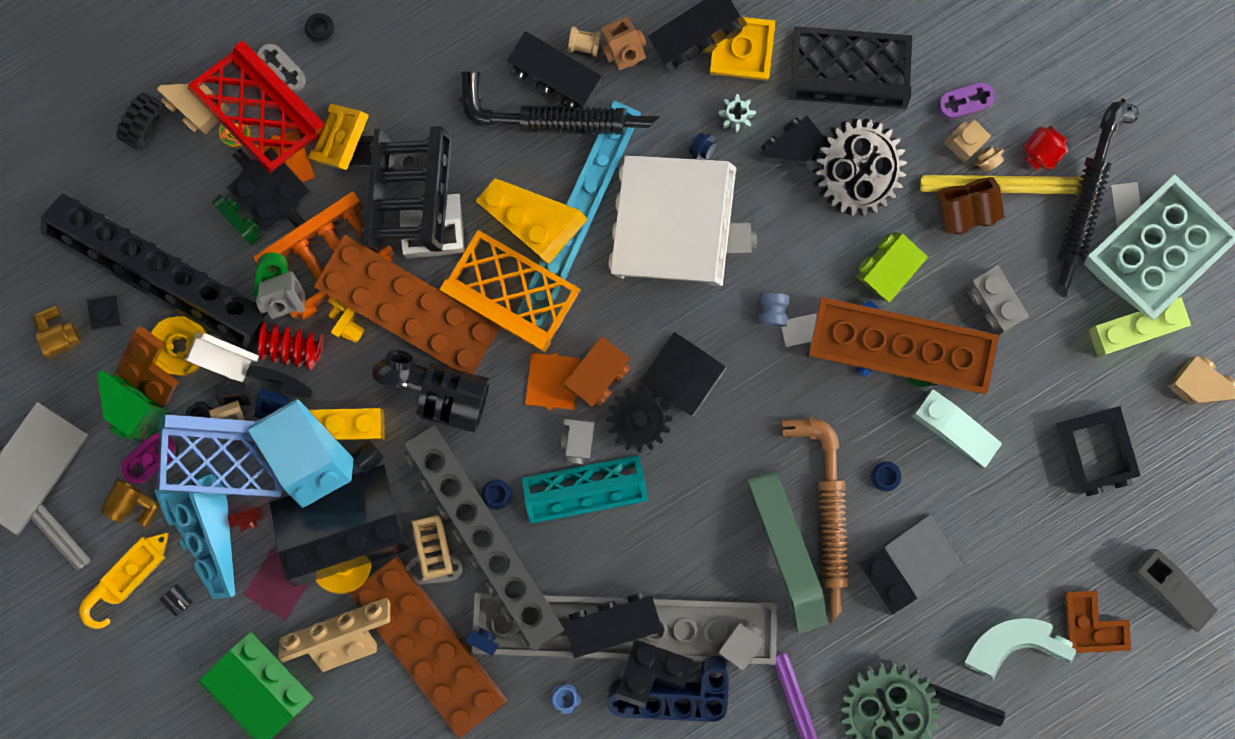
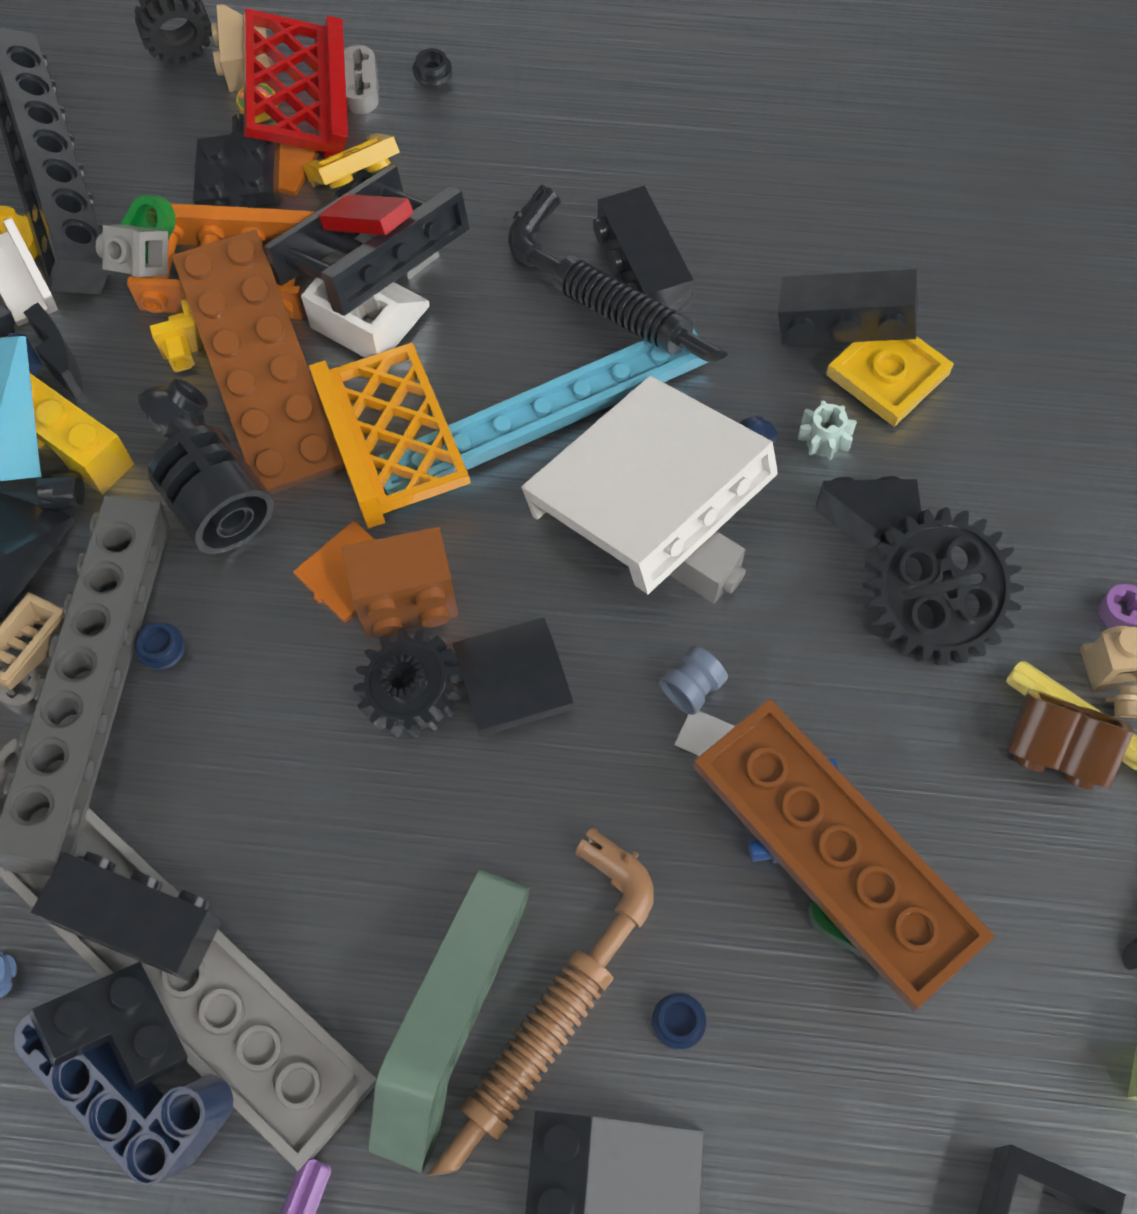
camera: 40 degrees right, 20 degrees down
dark green plate [212,194,261,246] -> none
red piece [257,322,324,370] -> none
yellow wedge [476,178,588,264] -> none
teal fence [521,455,648,524] -> none
light grey brick [561,419,595,464] -> none
tan bush [567,26,601,58] -> none
medium nougat brick [600,16,647,70] -> none
light grey brick [717,621,765,671] -> none
black fence [789,26,912,109] -> none
lime brick [856,232,928,303] -> none
light aqua slope [911,389,1002,468] -> none
light grey brick [967,265,1030,335] -> none
none -> red tile [318,194,413,236]

